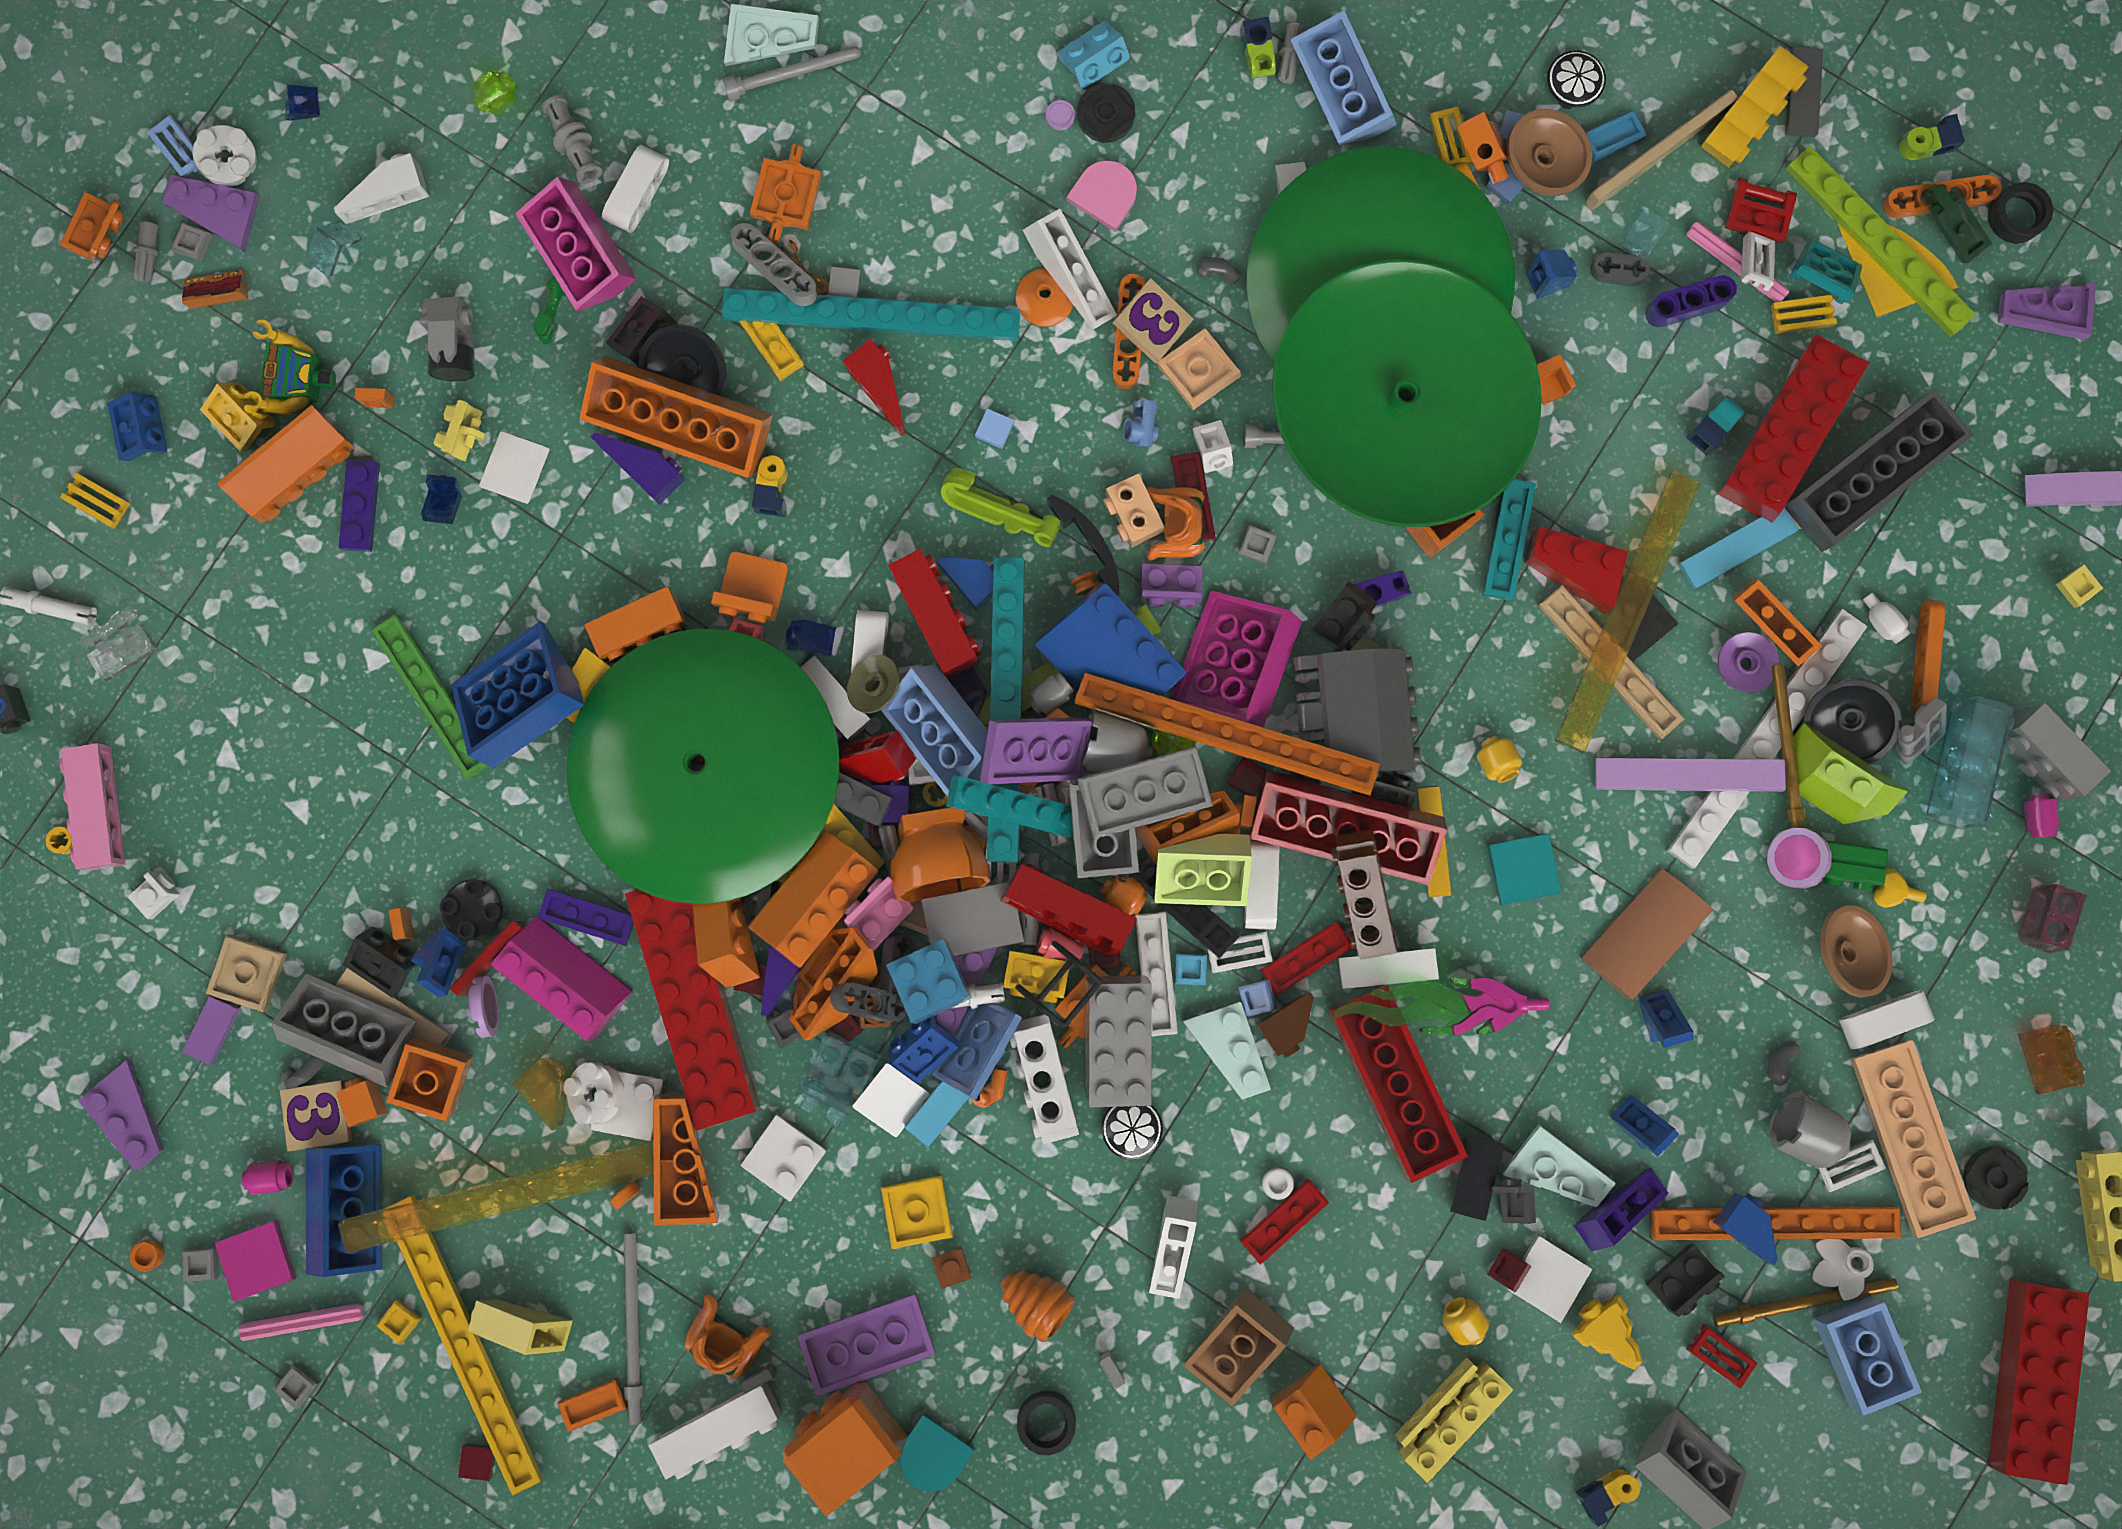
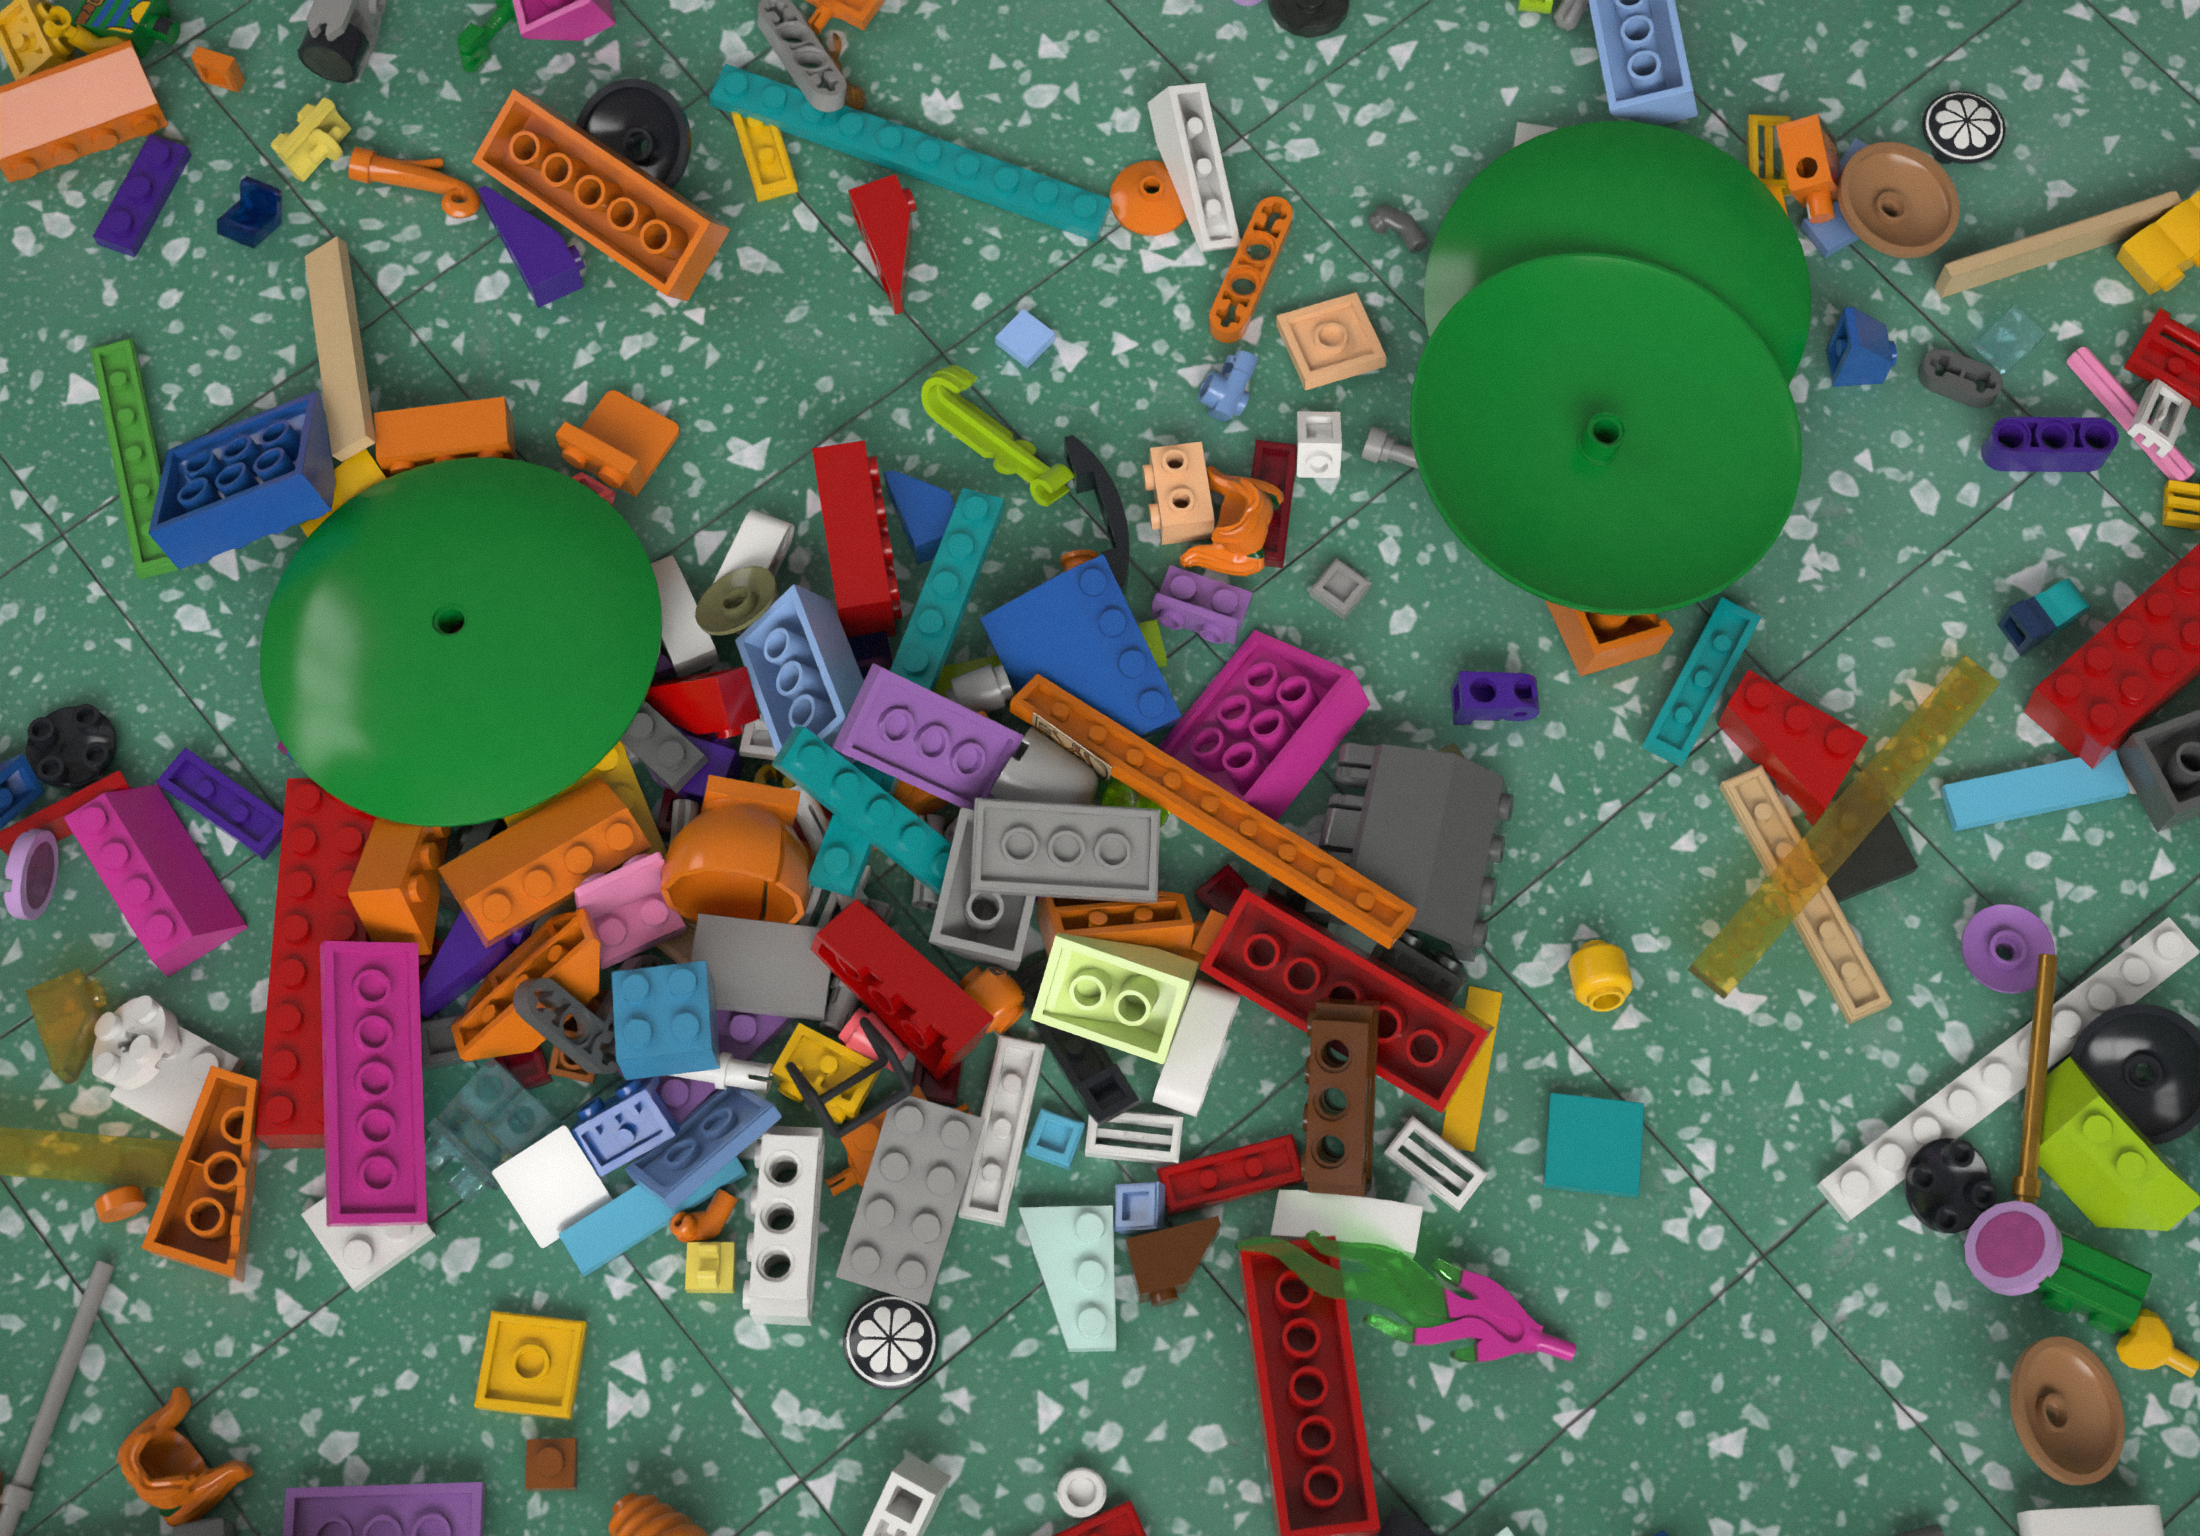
camera: 15 degrees right, 15 degrees down
white sticker [479,431,550,504] -> none
pearl dark grey bracket [606,296,678,368] -> none
leg [752,455,788,517] -> none
clear blue bracket [785,619,836,657] -> none
light grey tile [828,267,861,298] -> none
bright pink tile [1066,161,1137,232] -> none
tan tile [1112,278,1194,364] -> none
pearl dark grey bracket [1314,581,1378,652] -> none
orange panel [1537,354,1576,405] -> none
nougat slope [1581,869,1714,1000] -> none
dark azure tile [1585,110,1647,163] -> none
lavender tile [1595,758,1786,792] -> none
blue slope [1638,989,1694,1048] -> none
orange brick [1732,576,1822,667] -> none
none -> tan tile [304,236,376,462]
none -> dark pink plate [320,941,427,1227]
none -> orange plant [348,147,481,219]
none -> light yellow tile [685,1242,737,1293]
none -> white tile [1384,1116,1488,1213]
none -> black dish [1904,1138,1997,1233]

